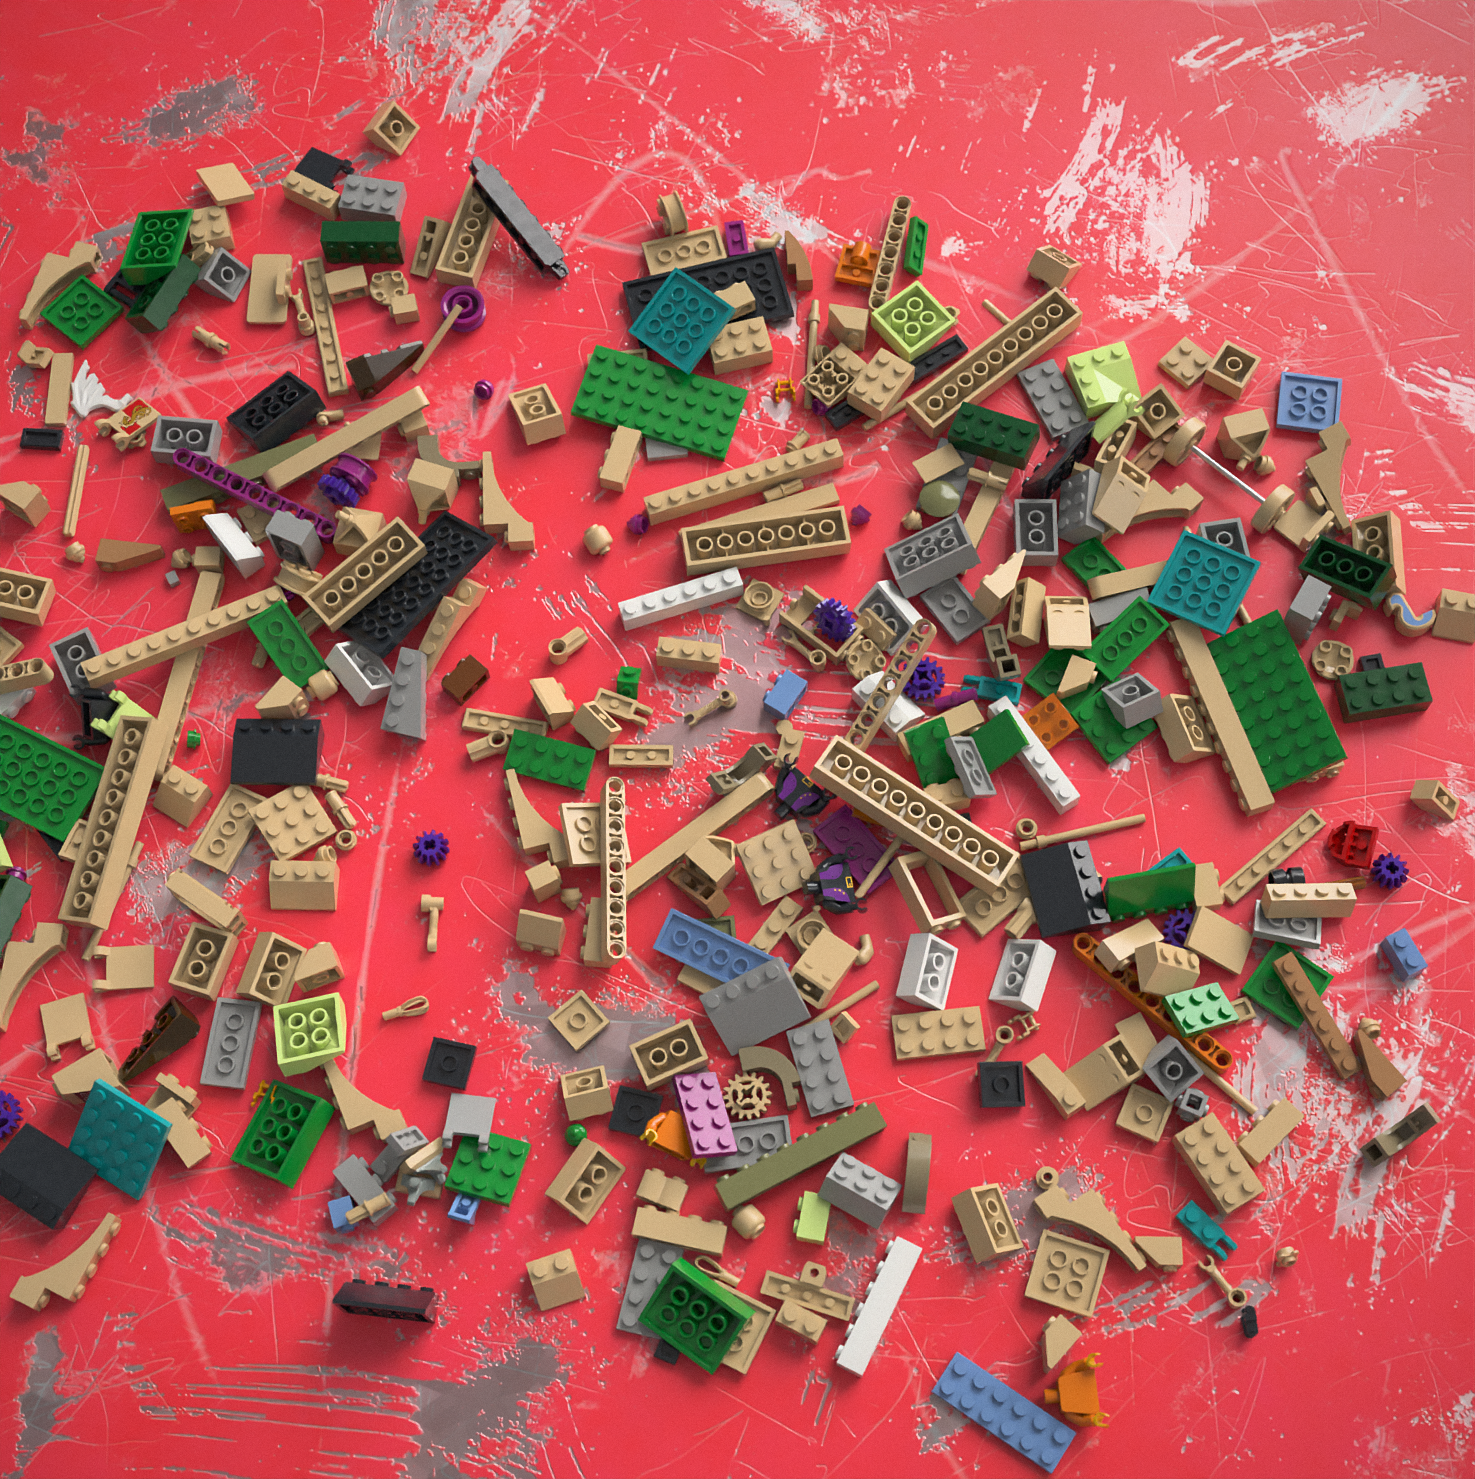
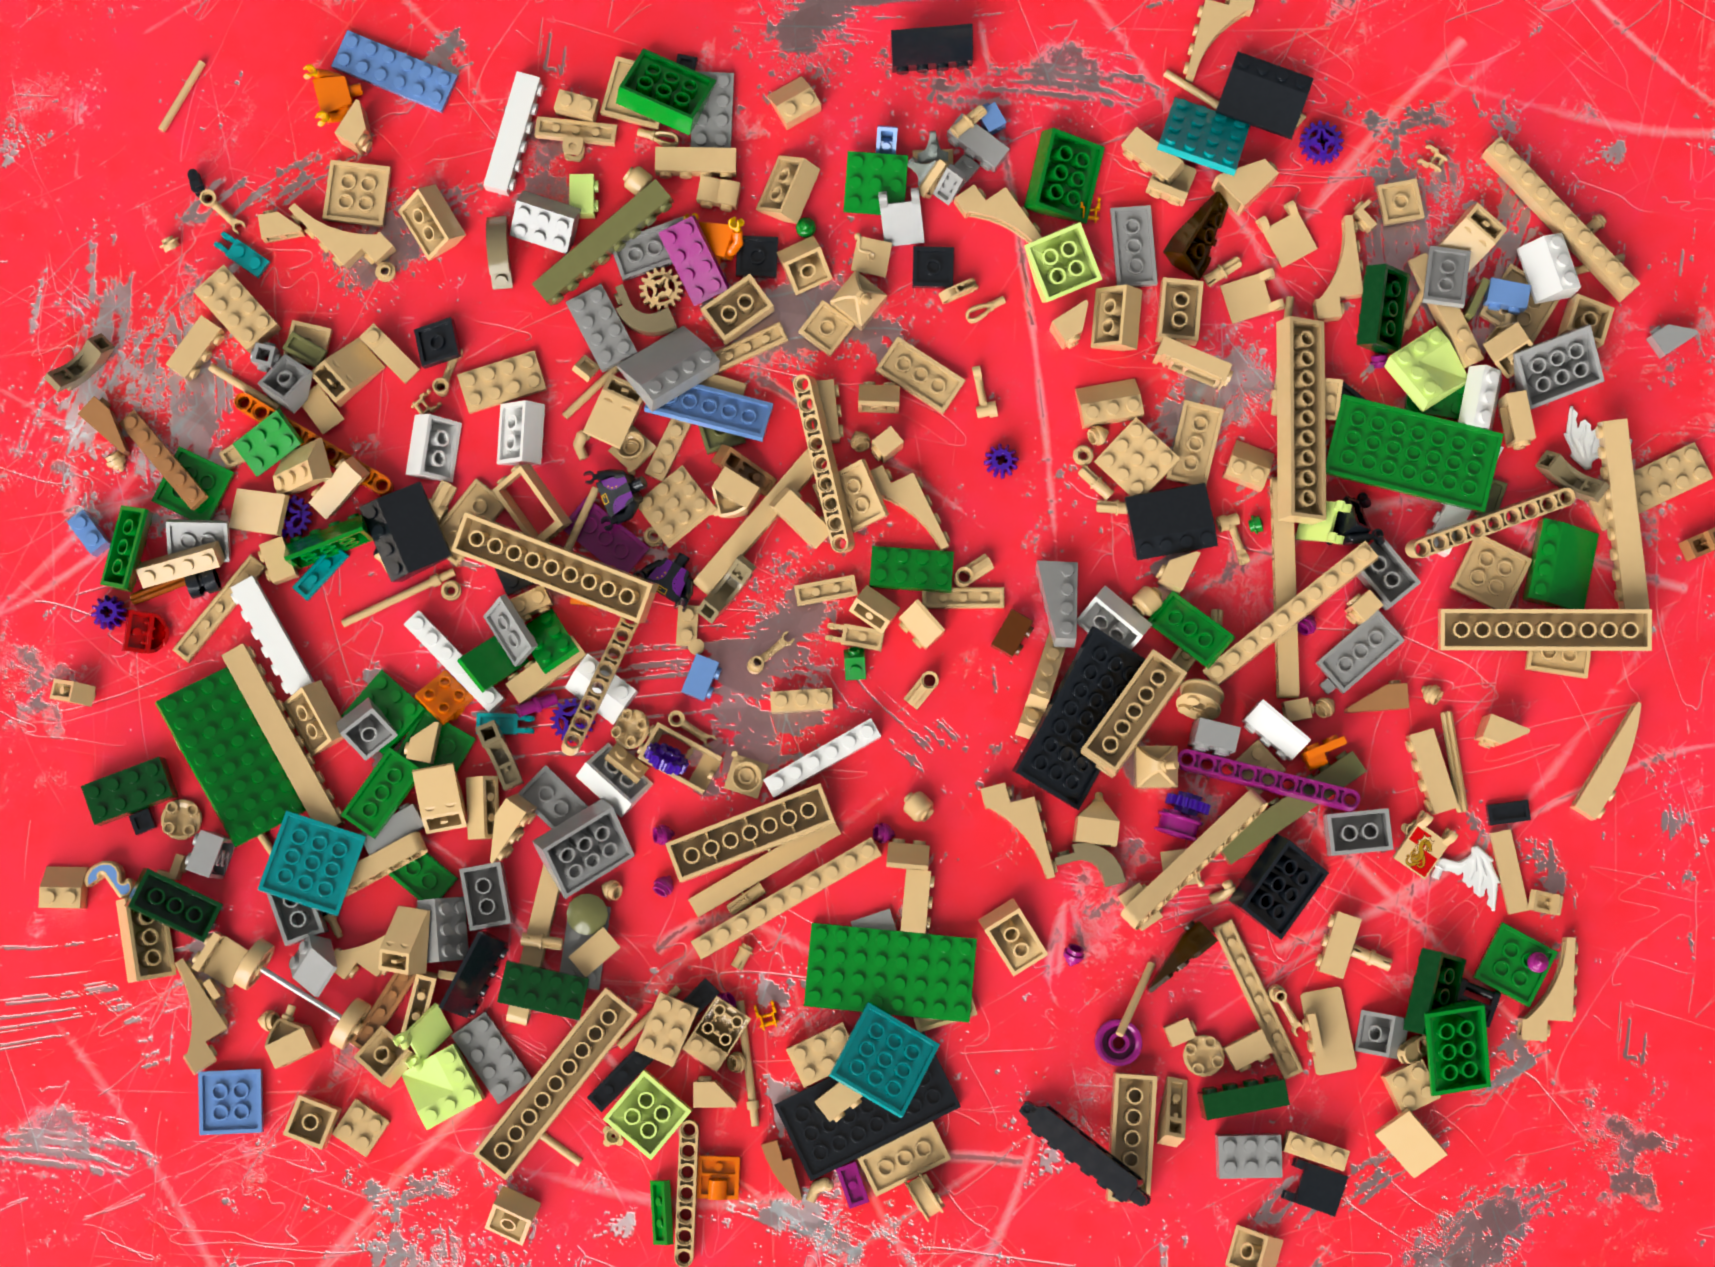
camera: 165 degrees right, 15 degrees up
none -> green slope [100,505,153,592]
none -> tan bar [158,60,206,133]
none -> white brick [230,576,315,695]
none -> olive tile [282,331,329,368]
none -> light grey slope [289,934,338,997]
none -> magenta plate [653,824,675,845]
none -> tan tile [714,322,789,374]
none -> tan brick [769,487,829,549]
none -> tan piece [830,270,887,331]
none -> tan hat [851,233,892,278]
none -> tan plate [875,336,966,415]
none -> tan slope [886,838,930,871]
none -> tan piece [938,278,979,304]
none -> tan bar [1163,69,1219,109]
none -> tan axle [1203,256,1242,287]
none -> tan brick [1216,513,1250,566]
none -> light grey plate [1315,610,1405,694]
none -> tan brick [1315,911,1362,979]
none -> tan brick [1344,590,1383,626]
none -> tan brick [1405,728,1459,815]
none -> magenta plate [1527,952,1549,973]

